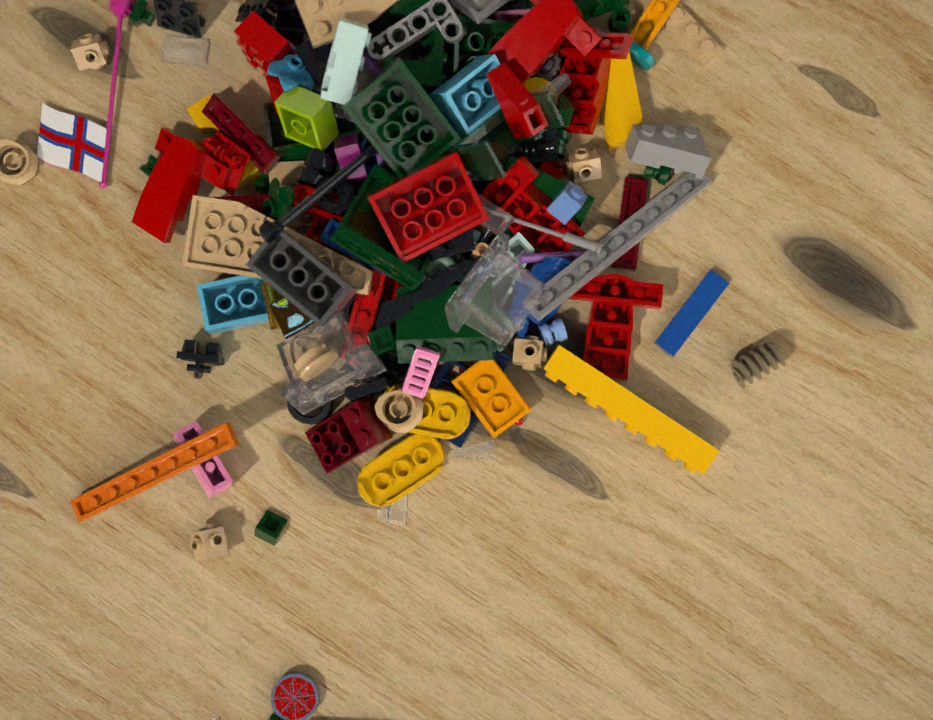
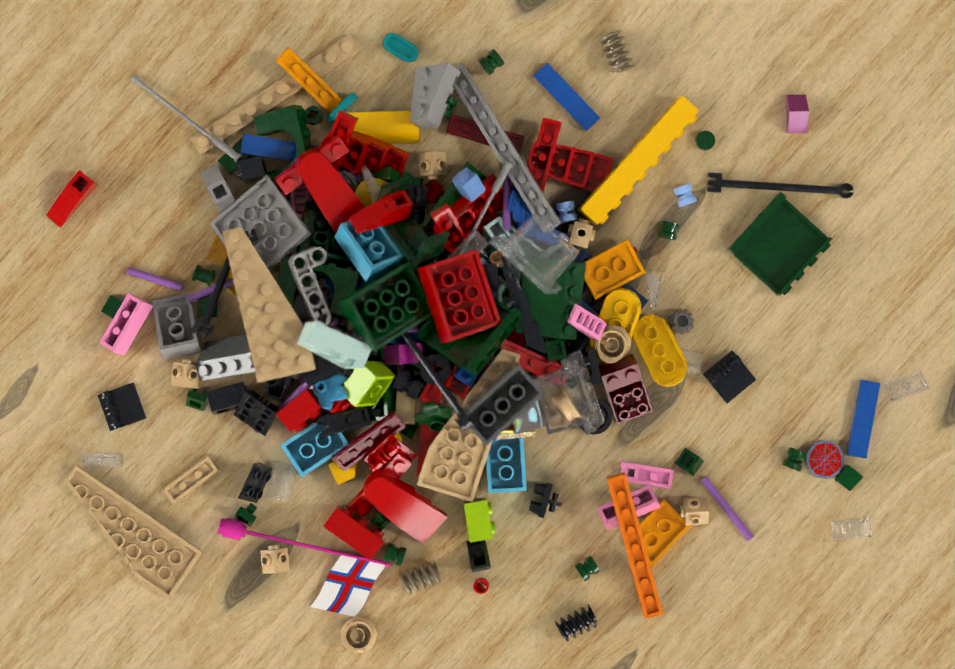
camera: 85 degrees left, 5 degrees up
none -> medium azure brick [280,413,350,477]
none -> black plate [314,406,372,438]
none -> red brick [323,505,386,560]
none -> teal tile [383,33,419,63]
none -> dark green wheel [383,542,407,566]
none -> dark tan piece [398,560,441,595]
none -> lime brick [464,498,496,542]
none -> black slope [466,540,491,573]
none -> red hinge [473,578,489,594]
none -> dark green wheel [478,49,505,76]
none -> black piece [555,604,597,642]
none -> dark green wheel [575,555,601,581]
none -> bright pink plate [620,461,674,489]
none -> light orange tile [639,499,692,567]
none -> dark green wheel [658,221,680,240]
none -> flat silver piece [668,308,695,335]
none -> light blue wheel [673,183,697,208]
none -> dark green tile [696,131,715,150]
none -> medium lavender bar [700,476,754,541]
none -> black hinge [703,350,756,404]
none -> black hinge [707,173,854,199]
none -> dark green panel [727,192,832,296]
none -> dark green wheel [782,447,807,472]
none -> slope [786,95,809,133]

